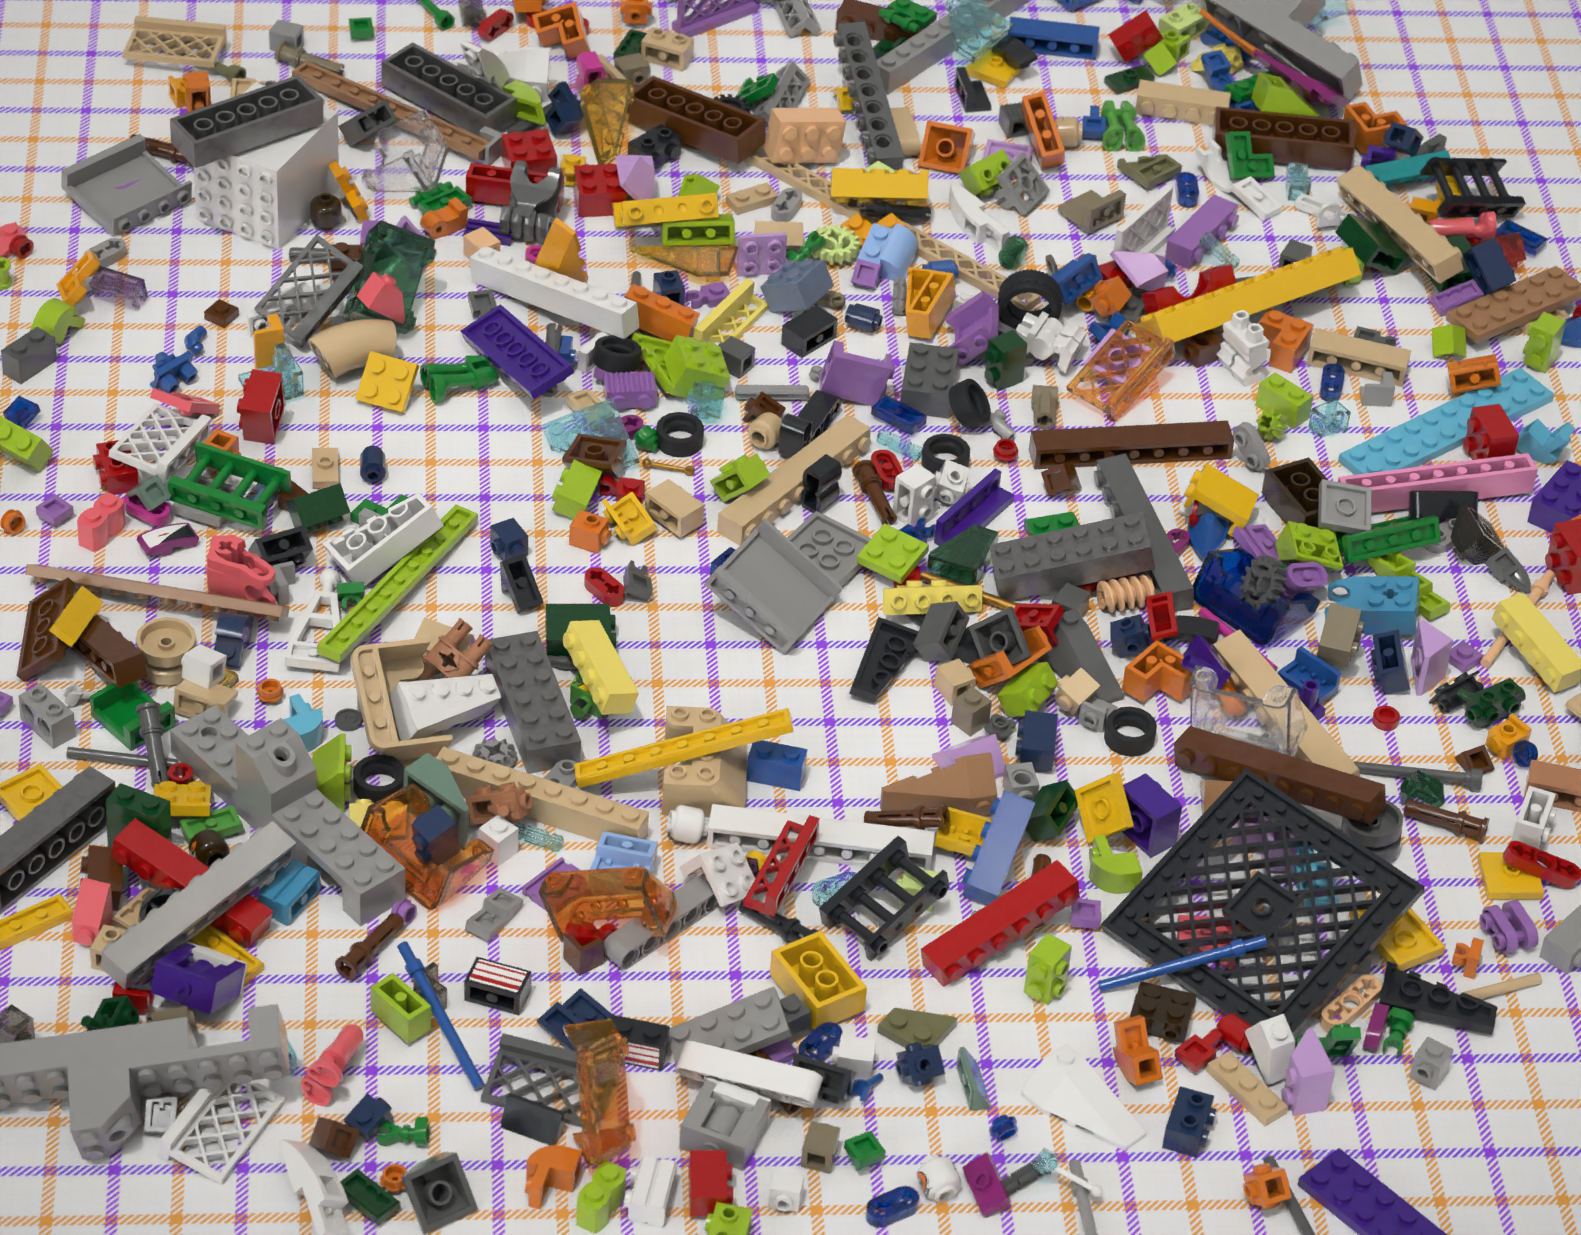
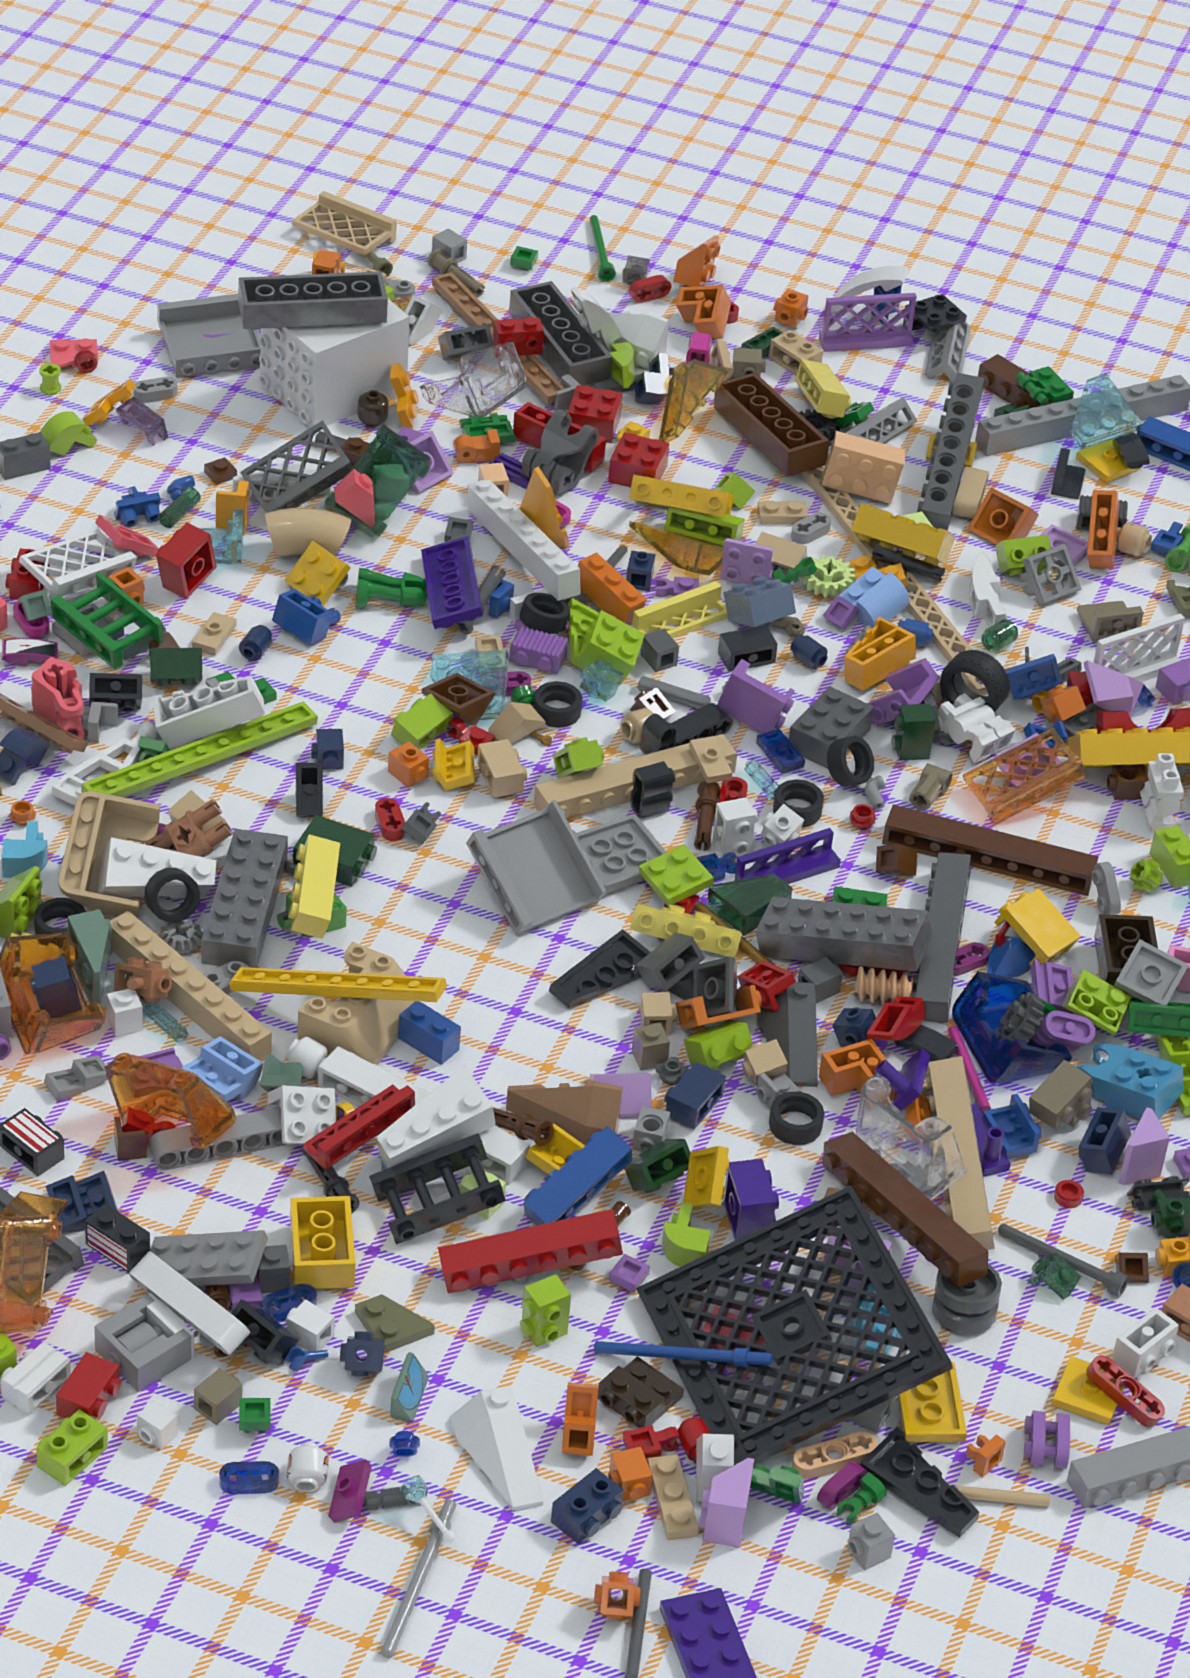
camera: 25 degrees right, 0 degrees up
lavender slope [615,155,655,200] -> none
black brick [627,124,681,169] -> none
reddish brown pin [1403,798,1490,842] -> none
none -> black tyre [144,868,200,923]
none -> clear green piece [159,487,201,528]
none -> sand green panel [260,1054,304,1092]
none -> blue brick [272,589,341,645]
none -> white wedge [376,1065,495,1168]
none -> tan slope [488,702,545,745]
none -> red brick [493,317,544,357]
none -> orange brick [608,1447,653,1501]
none -> tan plate [689,736,732,783]
none -> light yellow brick [795,359,851,419]

